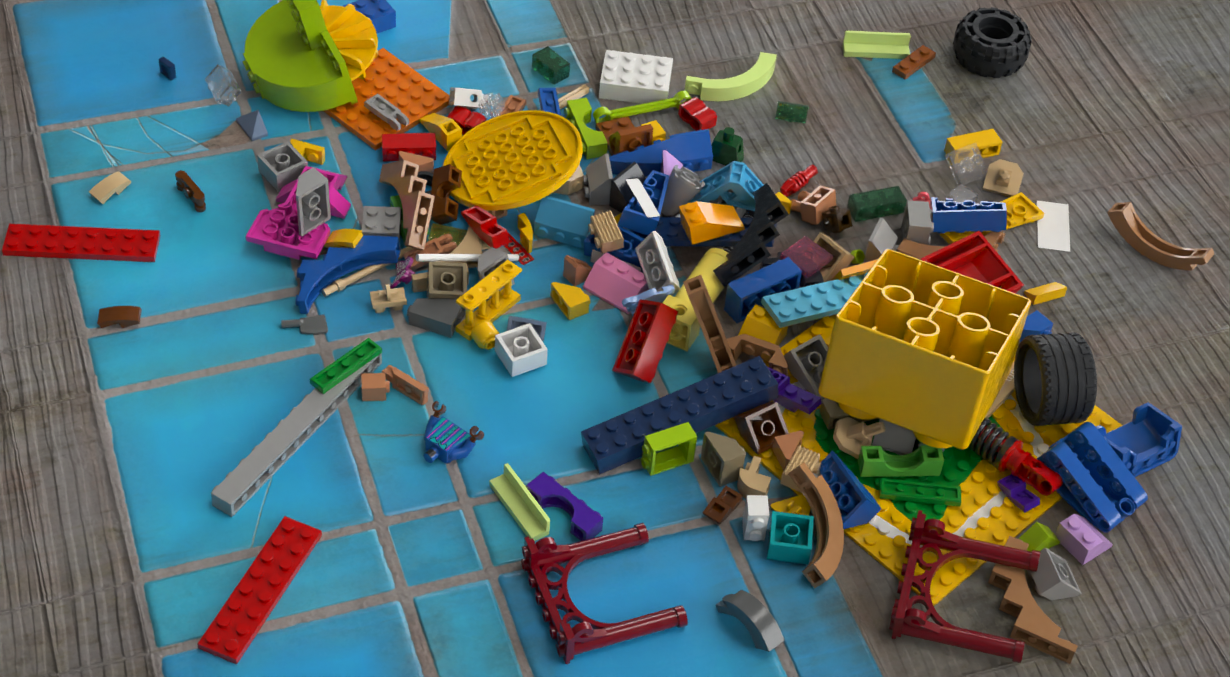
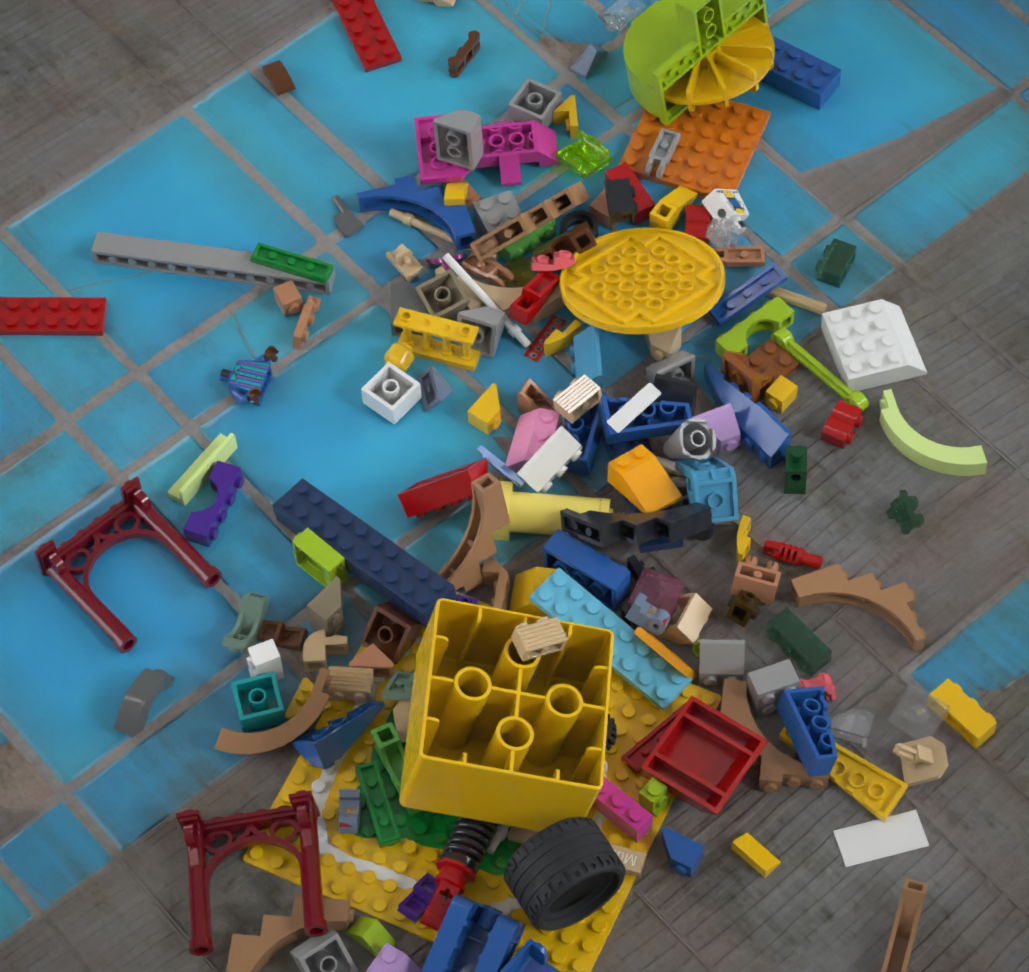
camera: 75 degrees right, 10 degrees up
none -> sand green arch [222,591,270,655]
none -> sand blue leg [338,789,362,834]
none -> sand green slope [383,670,414,700]
none -> tan brick [511,616,568,662]
none -> coral slope [531,250,575,271]
none -> clear neon green plate [555,129,612,179]
none -> black hinge [605,178,638,225]
none -> sand blue leg [625,592,670,635]
none -> medium nougat arch [790,563,926,652]

